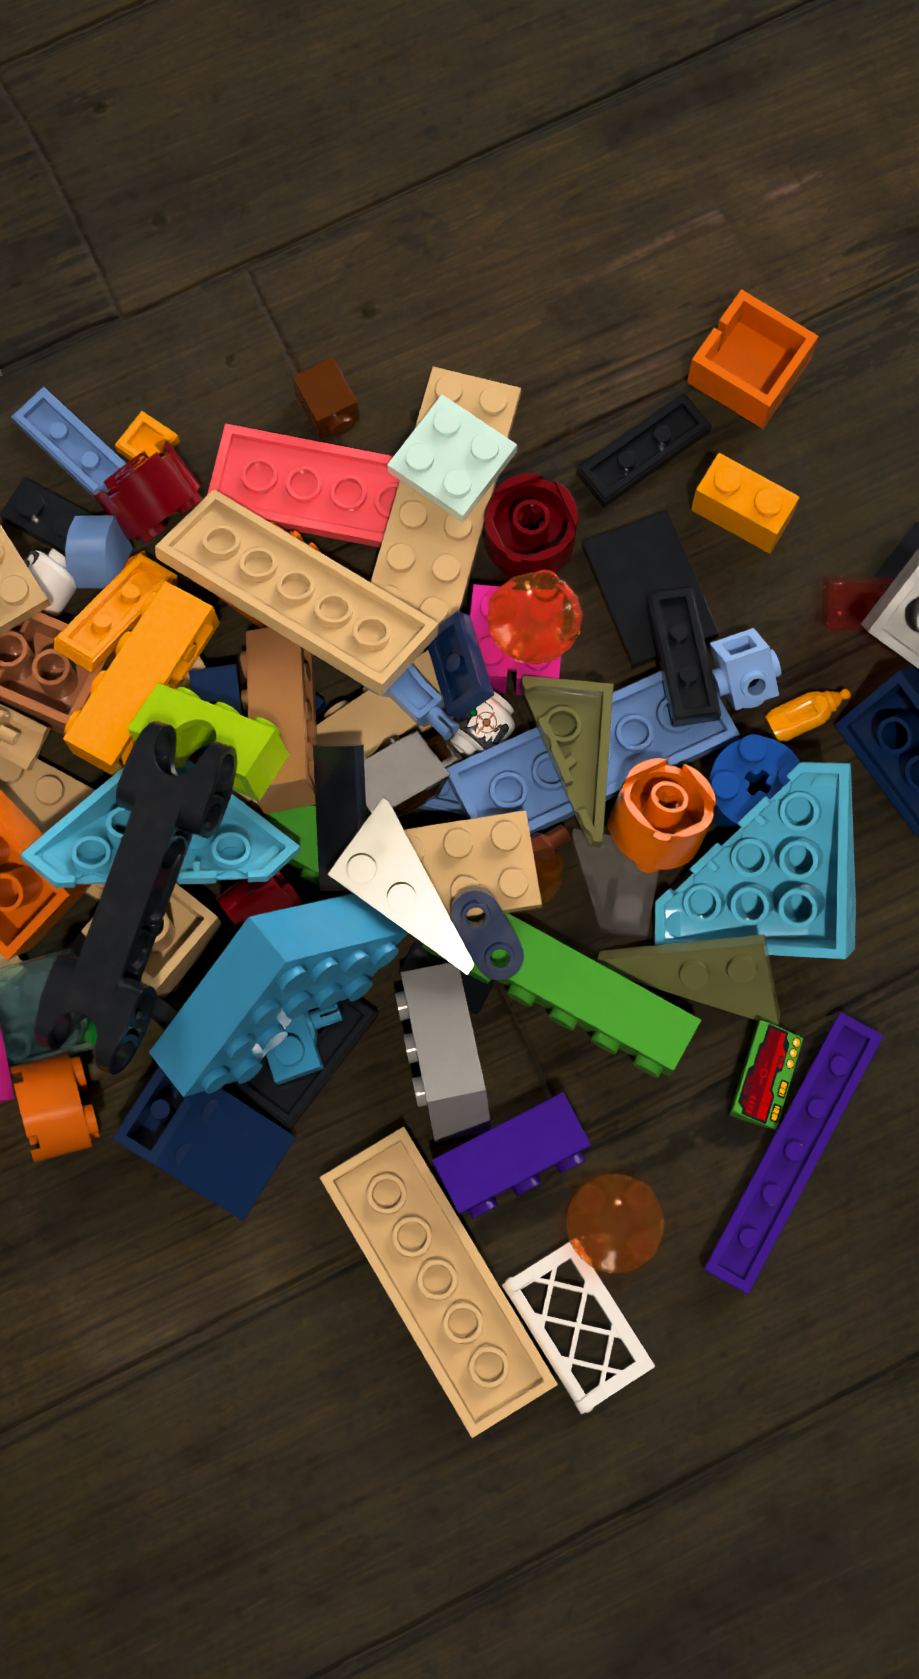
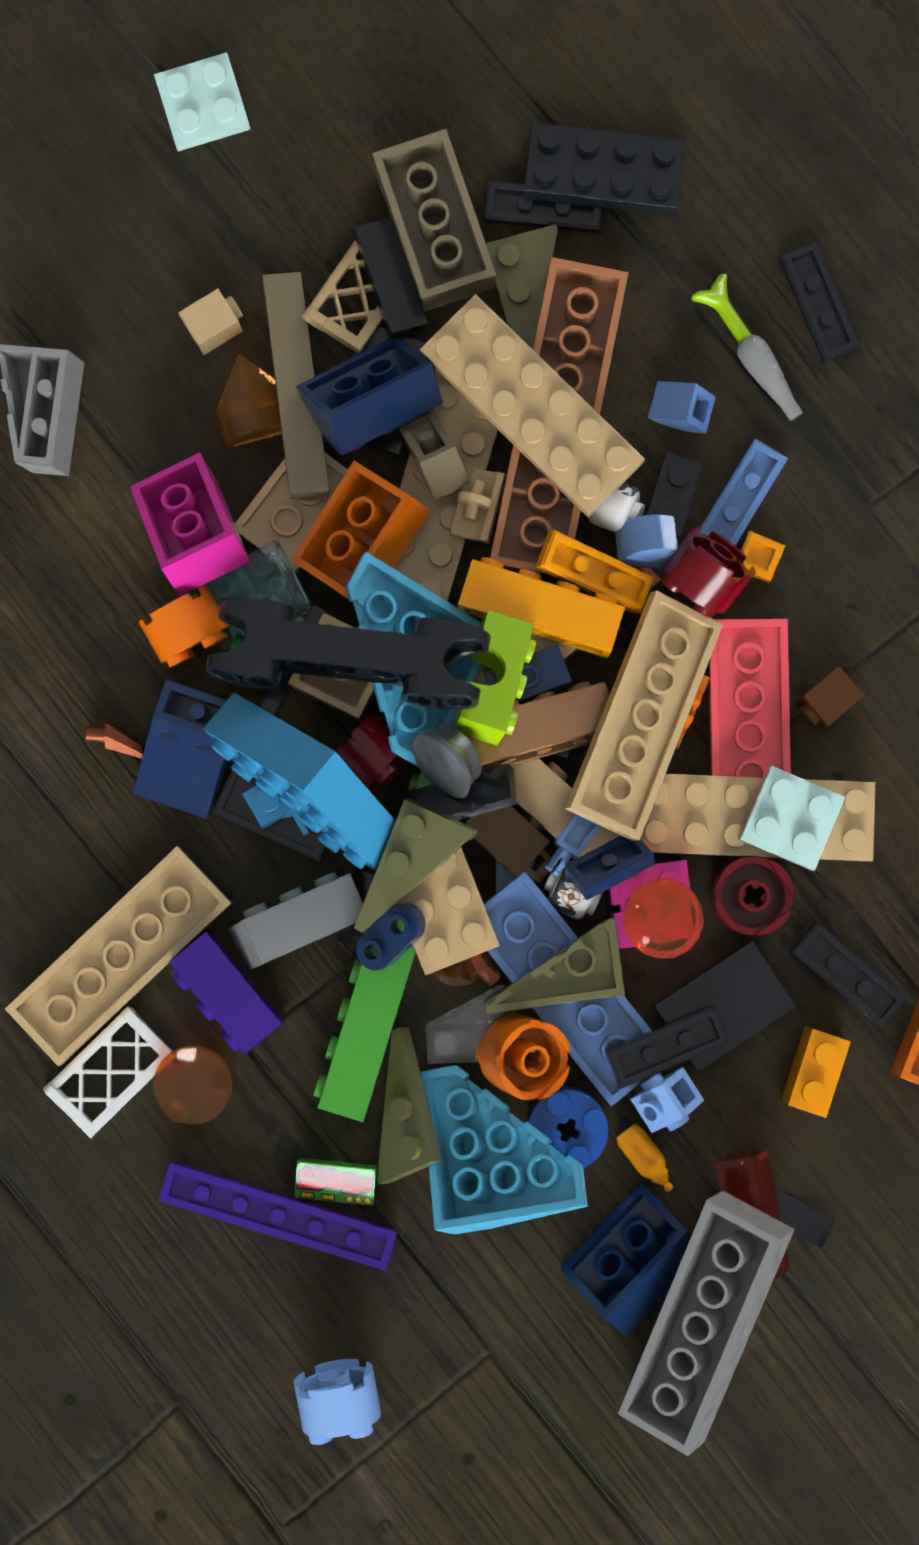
camera: 80 degrees right, 10 degrees up
none -> copper bar [86,720,145,759]
none -> flat silver hat [412,722,482,798]

